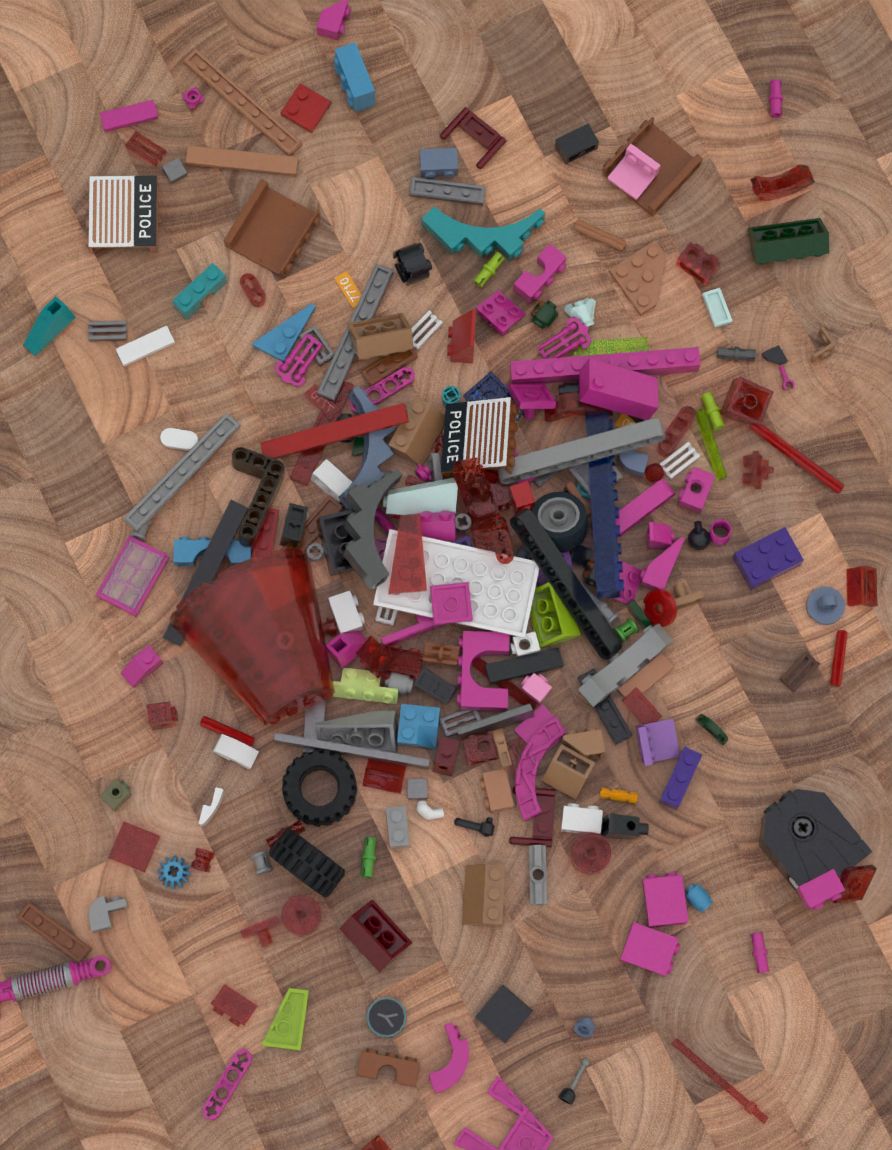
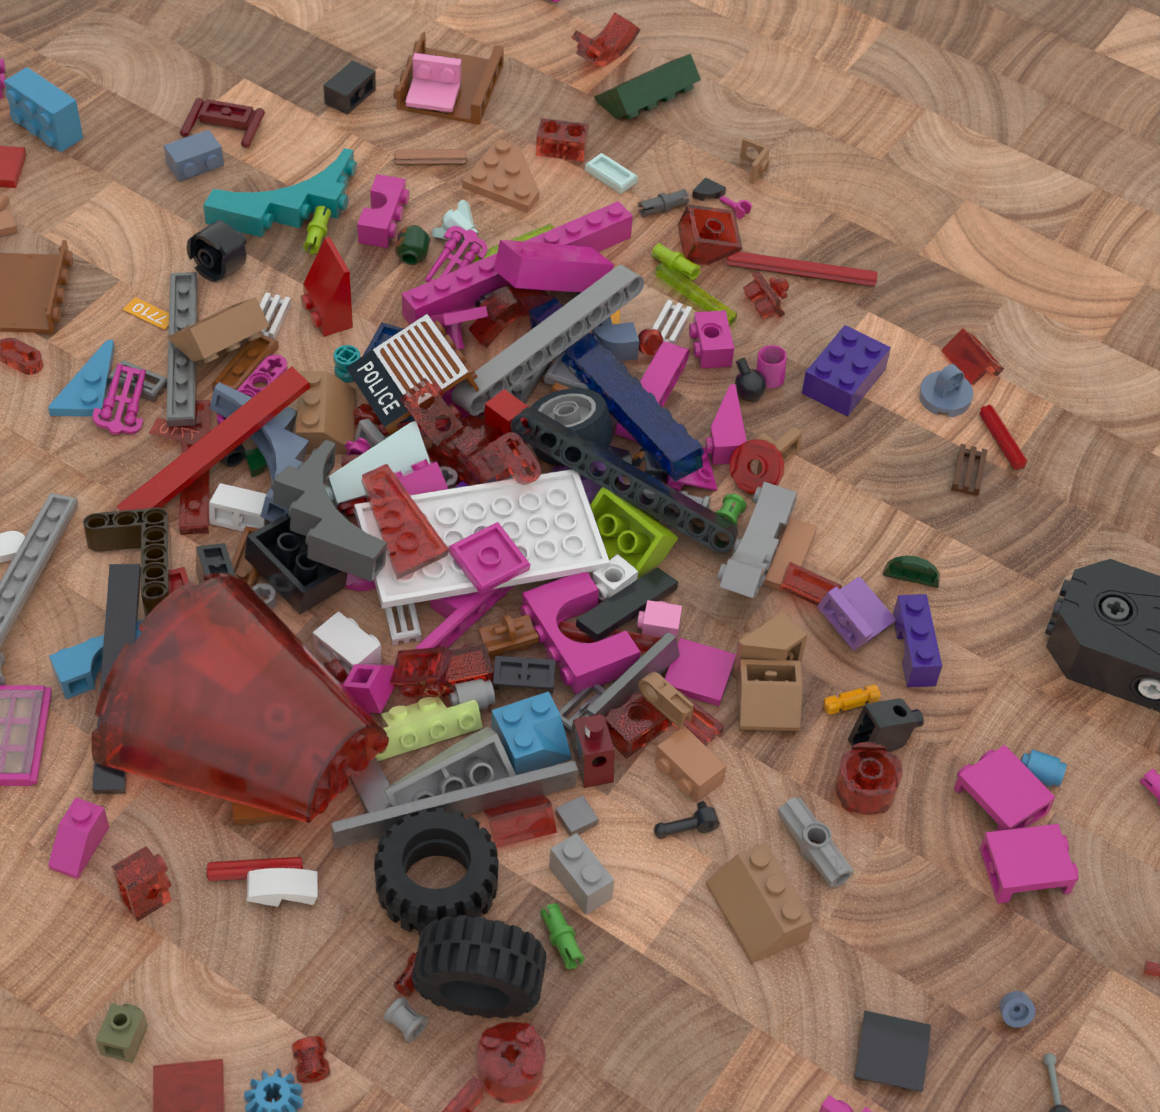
camera: 30 degrees left, 25 degrees down
white slope [199,787,225,827] -> none
dark red slope [340,899,412,972] -> none
flat silver tile [410,177,486,206] -> none
white arm [416,800,444,820] -> none
dark pink hinge [475,290,526,336] -> none
dark red plate [509,786,555,847] -> none
dark pink tile [515,717,566,822] -> none
white brick [561,803,603,836] -> none
black tile [577,668,633,745] -> none
dark green tile [626,599,653,629] -> none
dark pink slope [646,522,675,550] -> none
clear red beam [657,406,696,457] -> none

